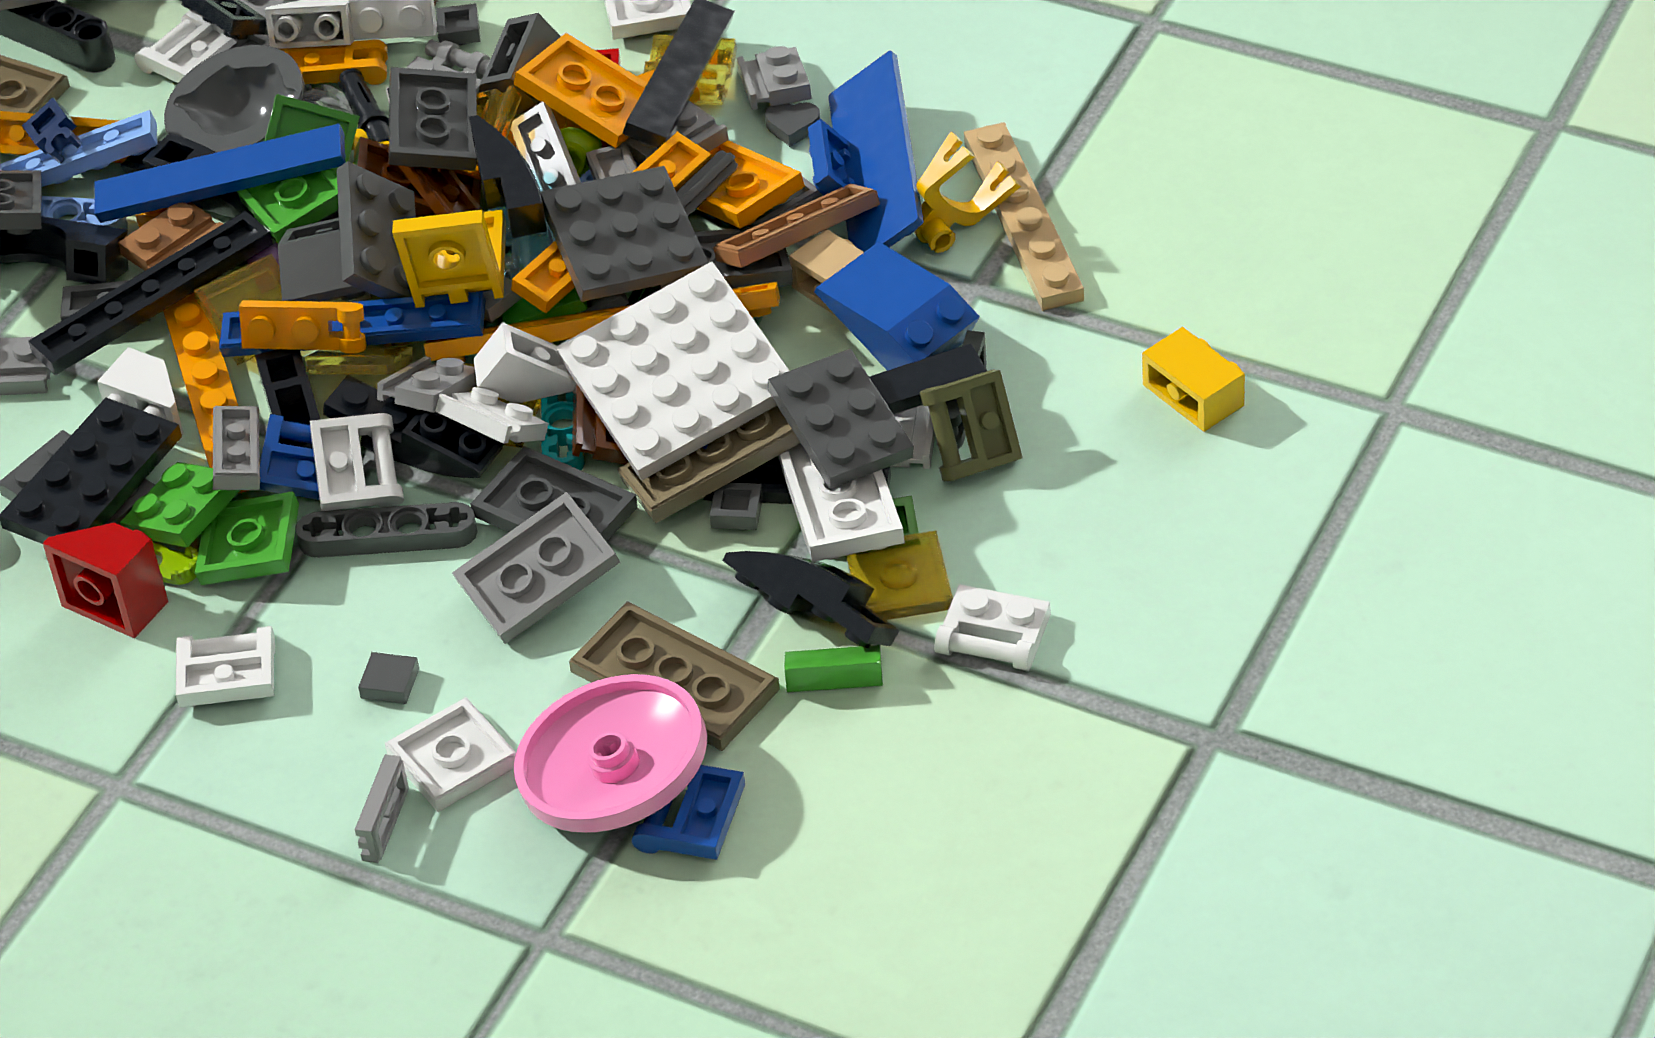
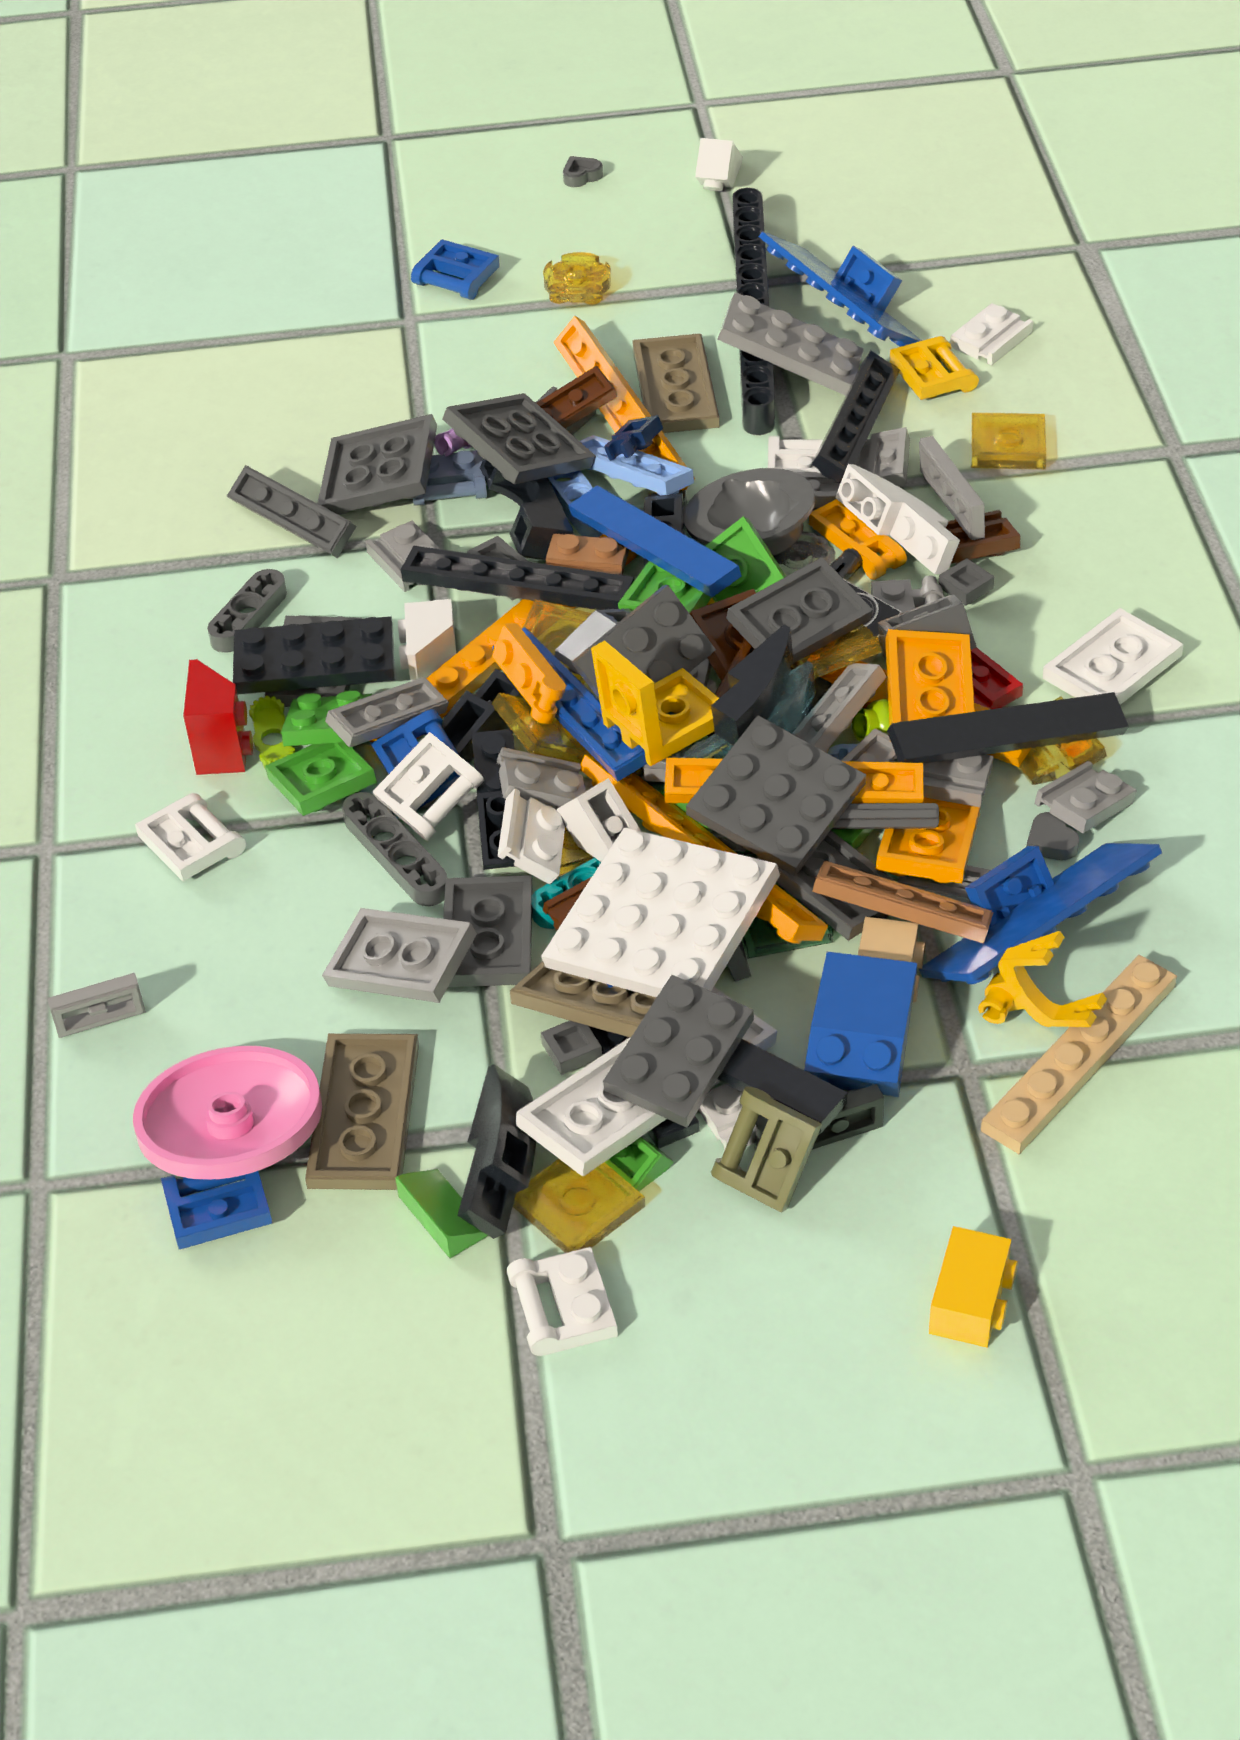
camera: 55 degrees right, 0 degrees up
dark grey tile [358,652,419,704] -> none
white tile [385,697,516,812] -> none

